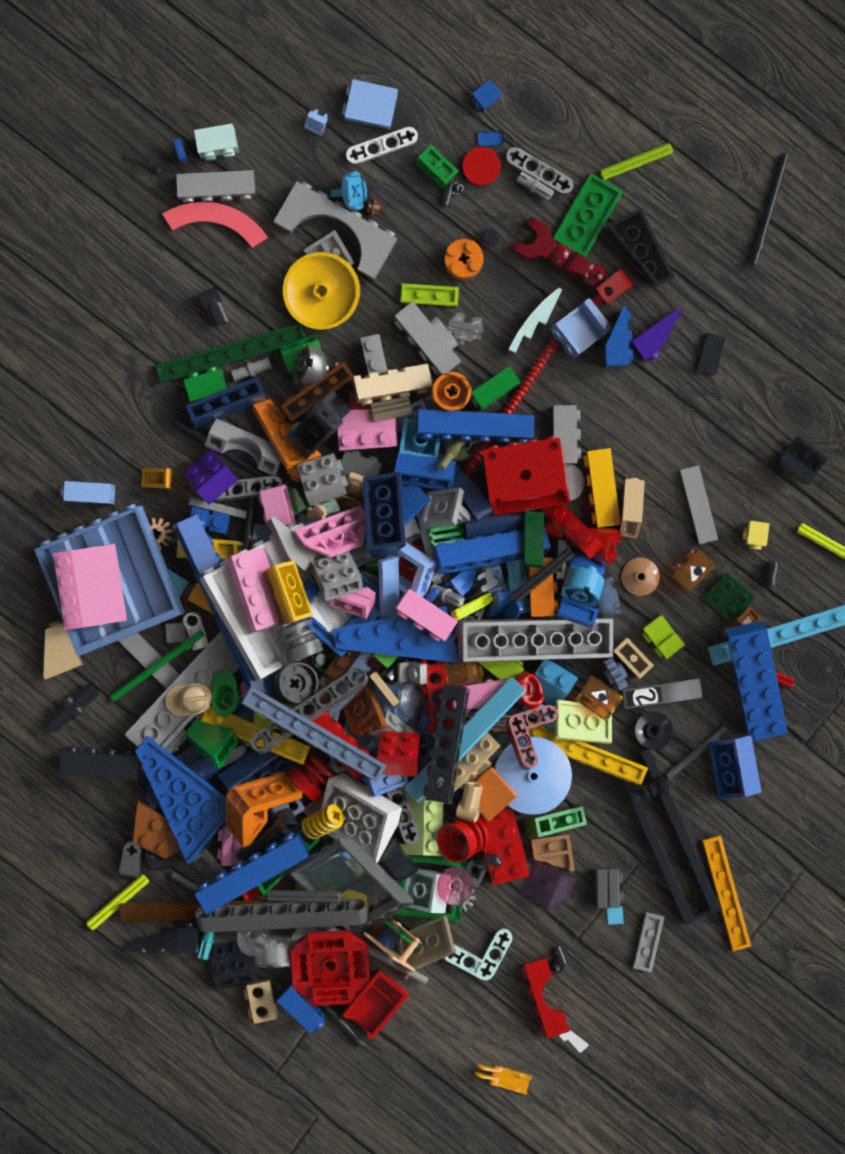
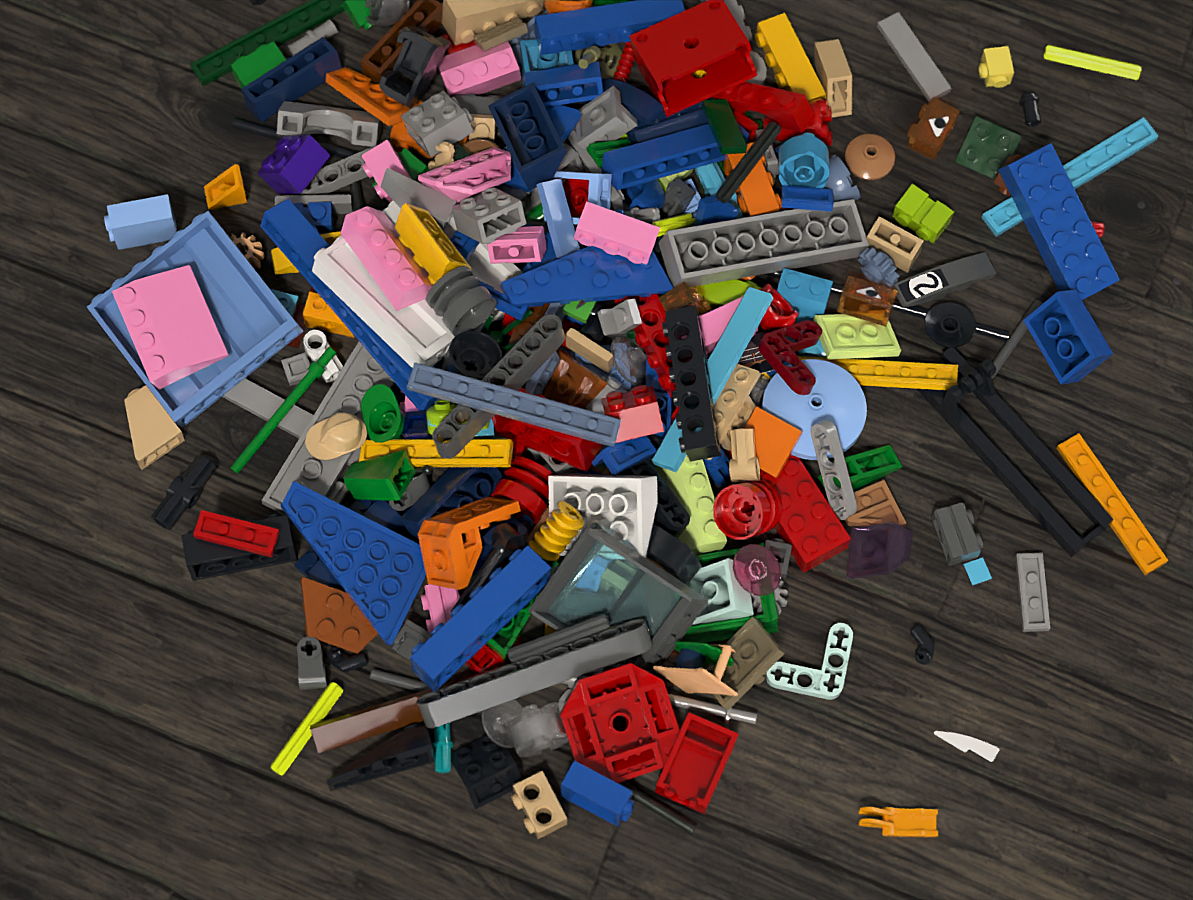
camera: 20 degrees left, 20 degrees down
black arm [474,854,502,868] -> none
red arch [522,956,570,1039] -> none
none -> red plate [193,510,280,557]
none -> light grey beam [810,419,857,520]

